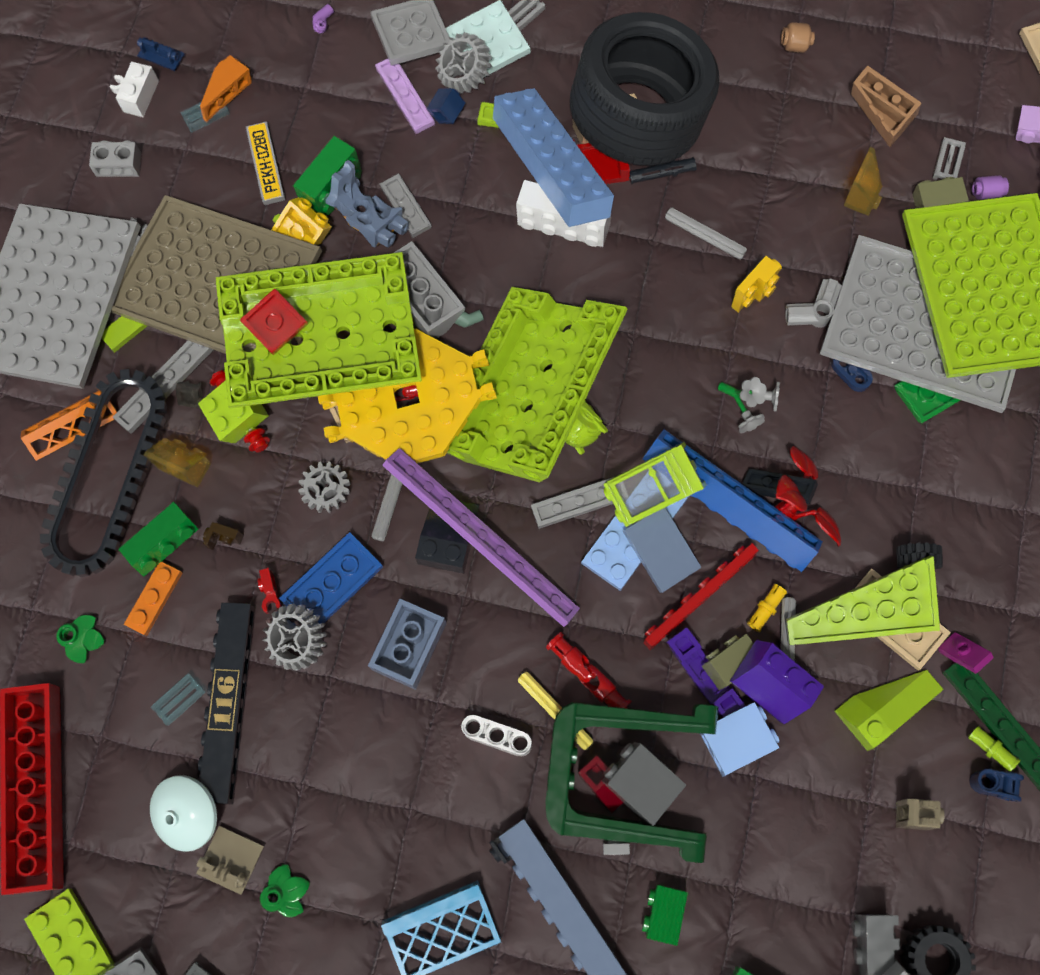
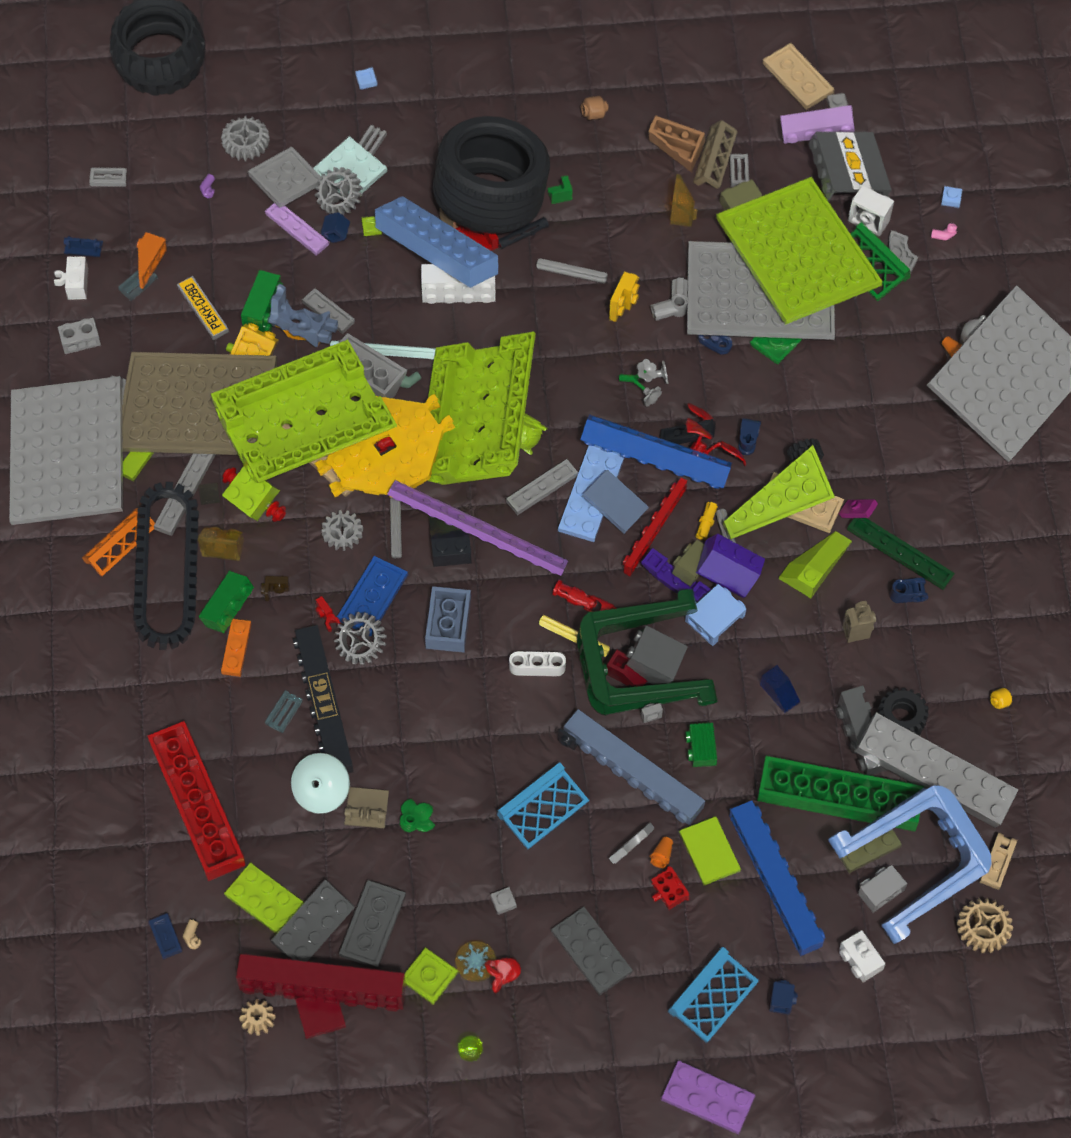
camera: 25 degrees left, 10 degrees down
green plate [56,615,105,664] -> none
red plate [240,288,308,355] -> none
lime door [603,442,707,527] -> none
lime pin [968,726,1021,772] -> none
medium lavender brick [972,175,1009,200] -> none
none -> light aqua axle [330,341,436,359]
none -> green panel [547,175,573,204]
none -> dark tan fence [693,120,737,189]
none -> dark blue piece [738,418,761,455]
none -> clear blue slope [760,665,800,713]

